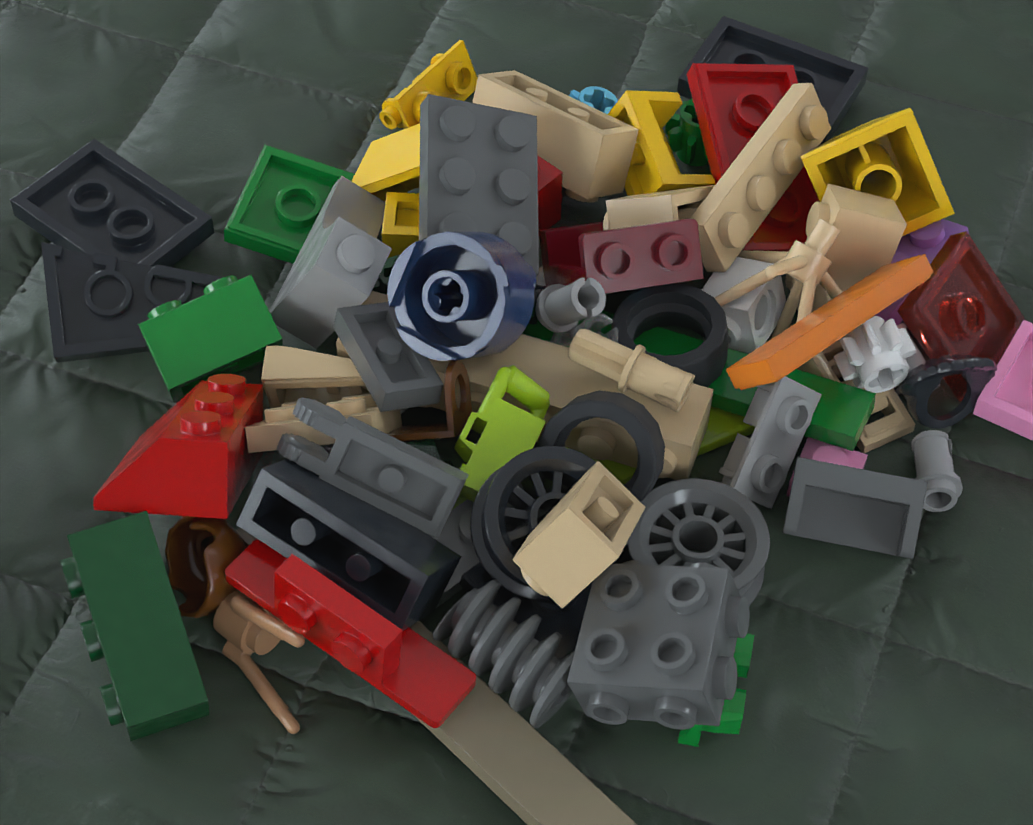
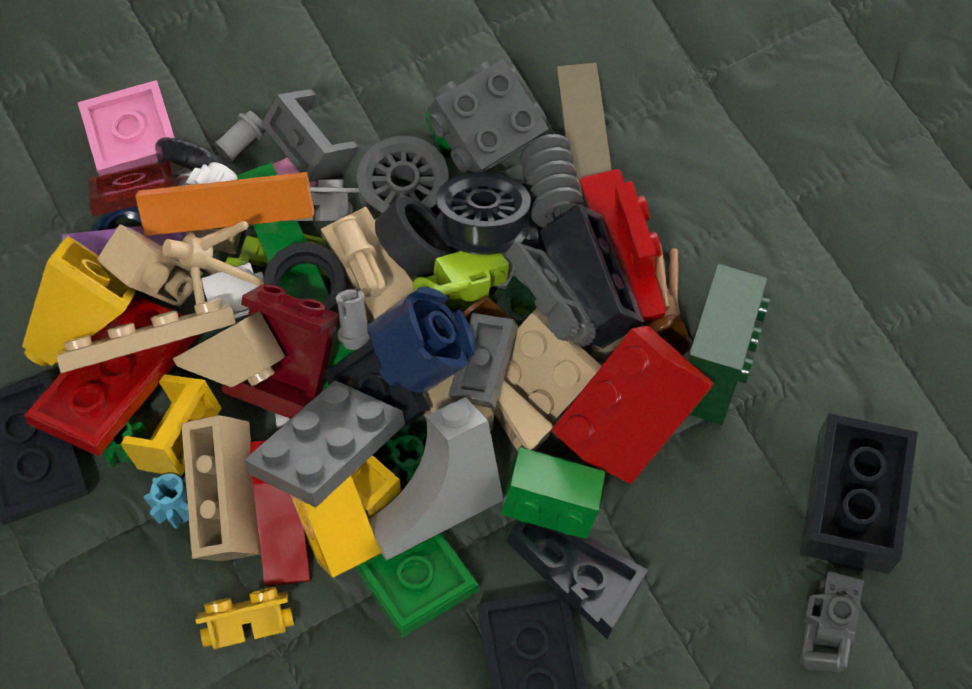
camera: 140 degrees left, 15 degrees up
tan slope [512,461,646,608] -> none

